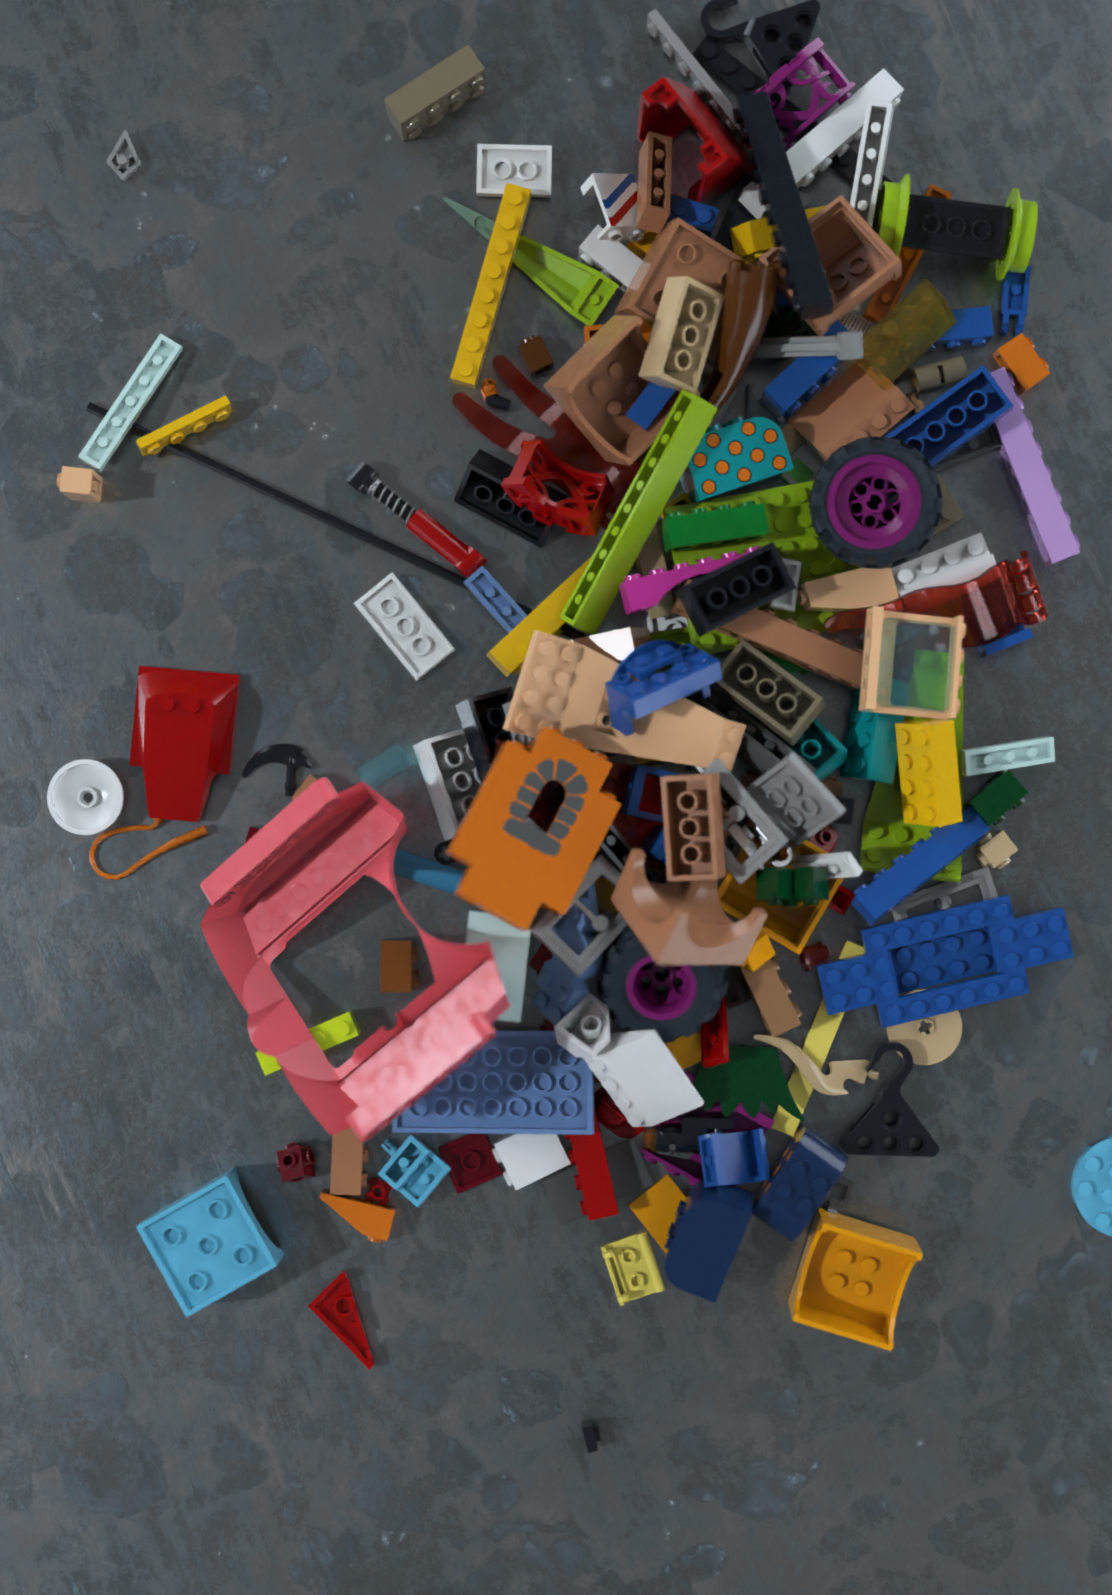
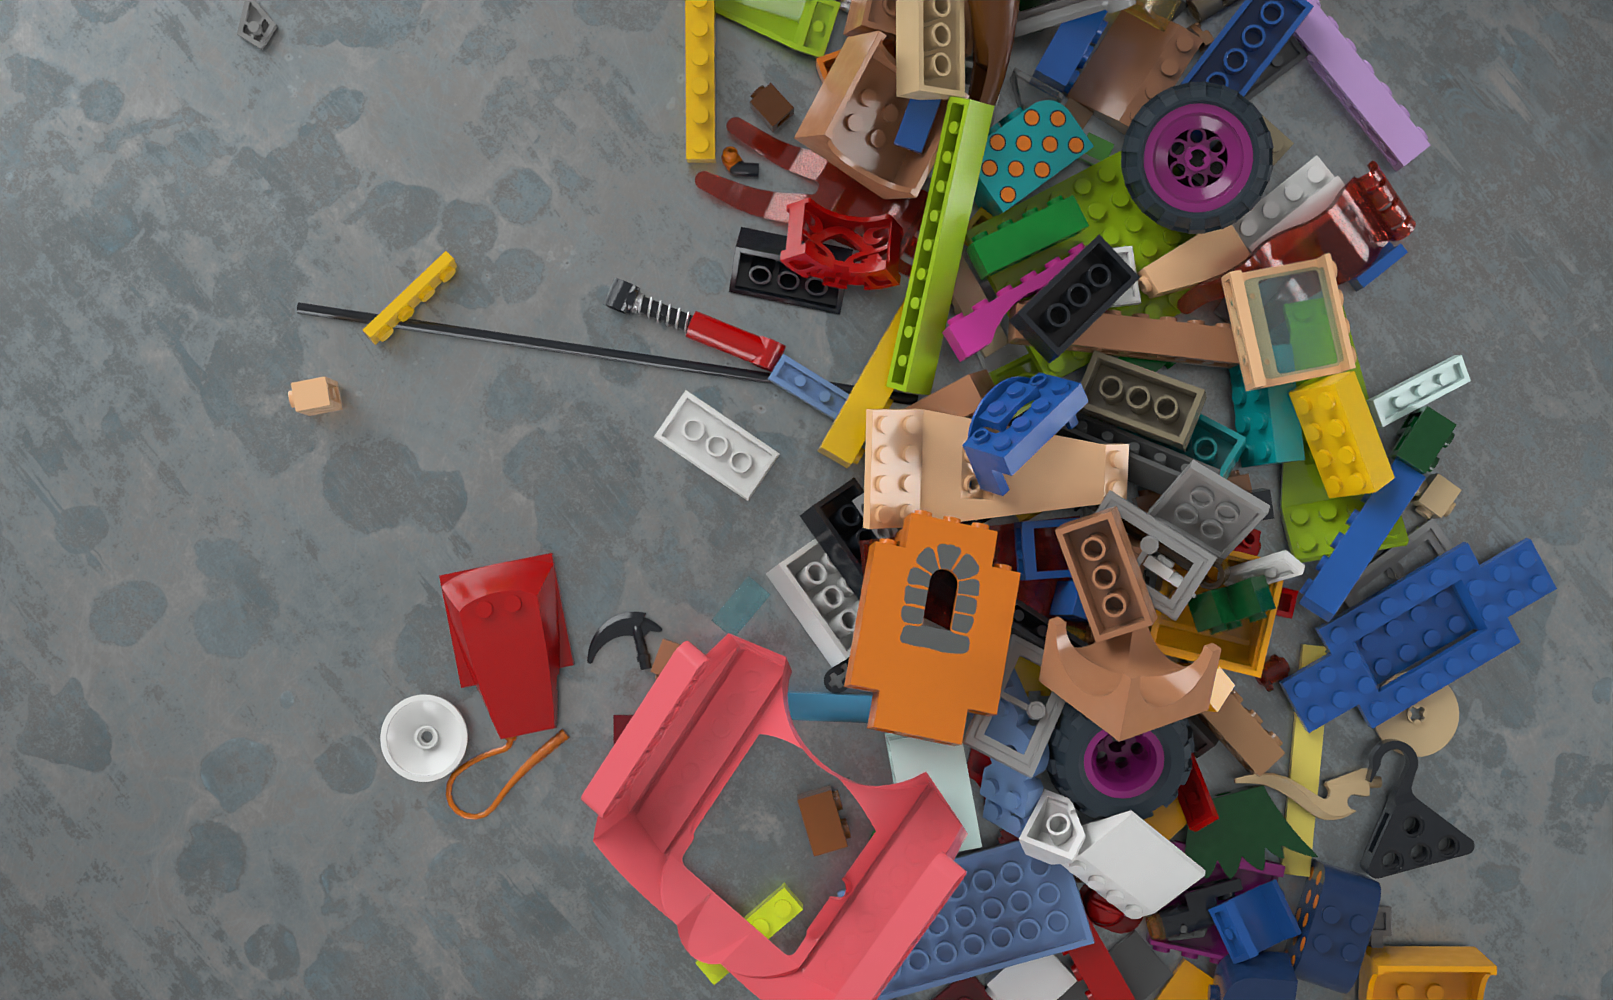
camera: 15 degrees left, 0 degrees up
light aqua plate [78,333,183,472] -> none

